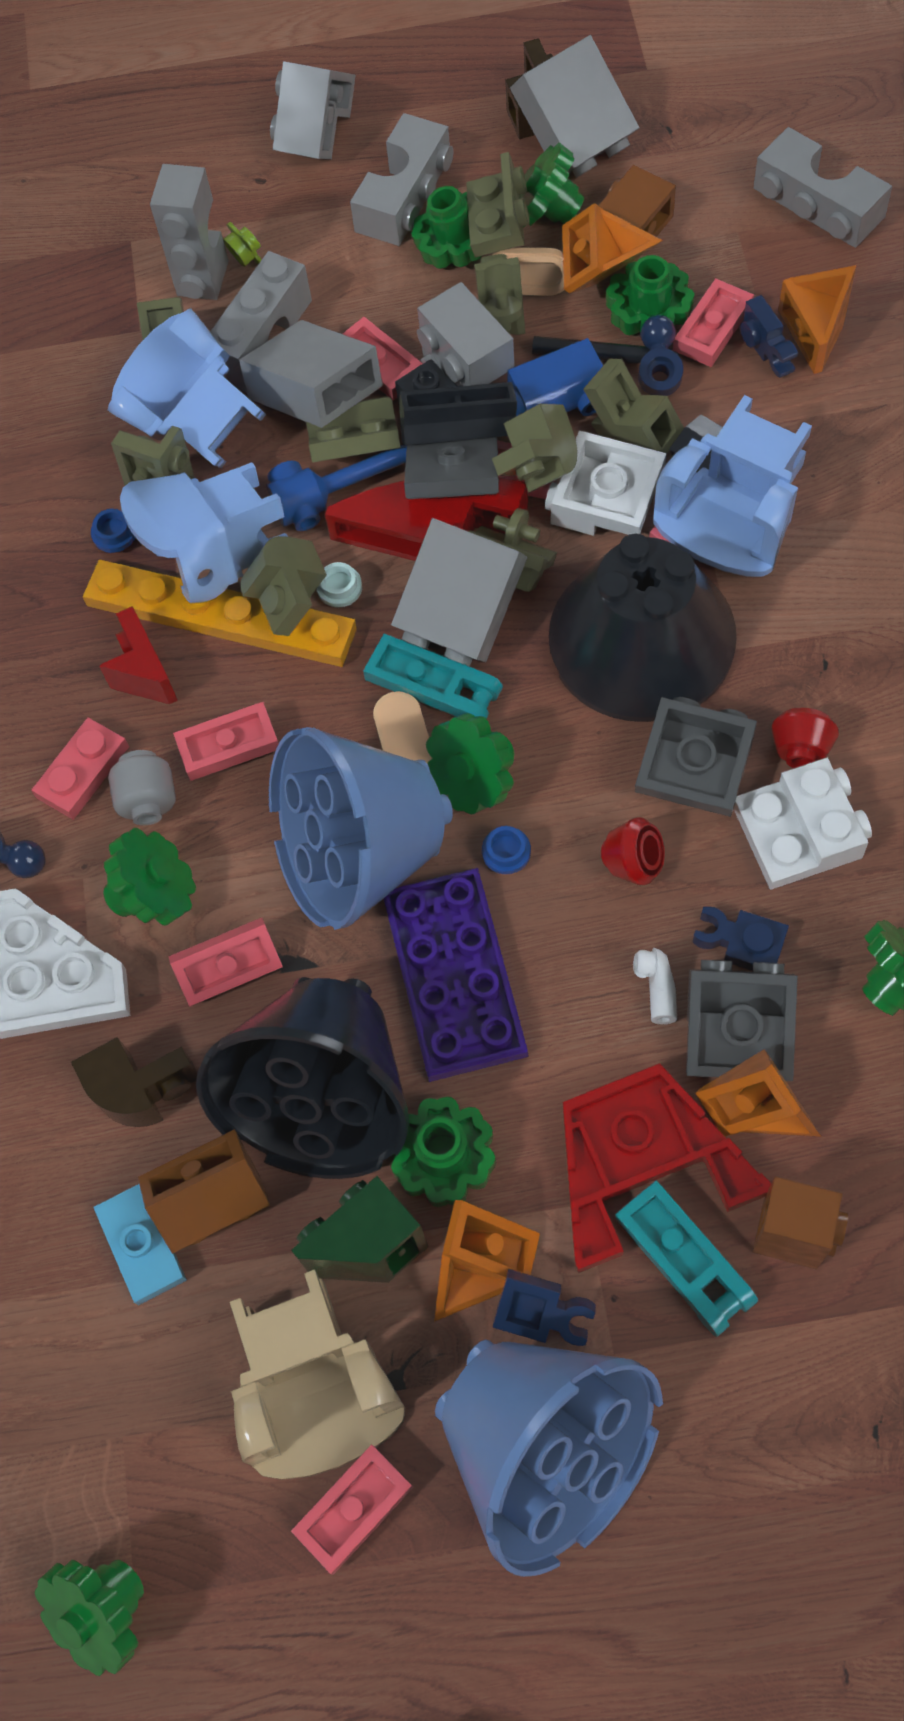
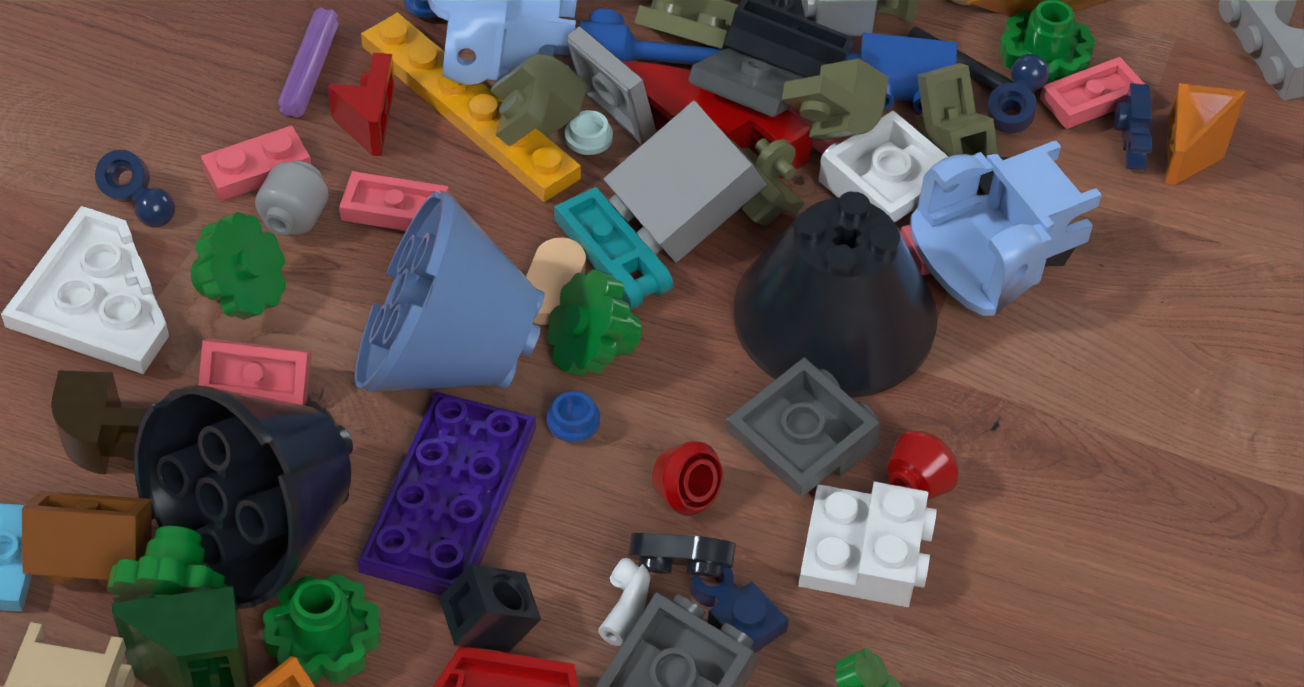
camera: 20 degrees right, 15 degrees down
none -> green plant [107,526,229,602]
none -> medium lavender axle [278,8,339,118]
none -> black brick [439,564,542,652]
none -> light grey tile [567,26,657,144]
none -> black plate [628,533,736,577]

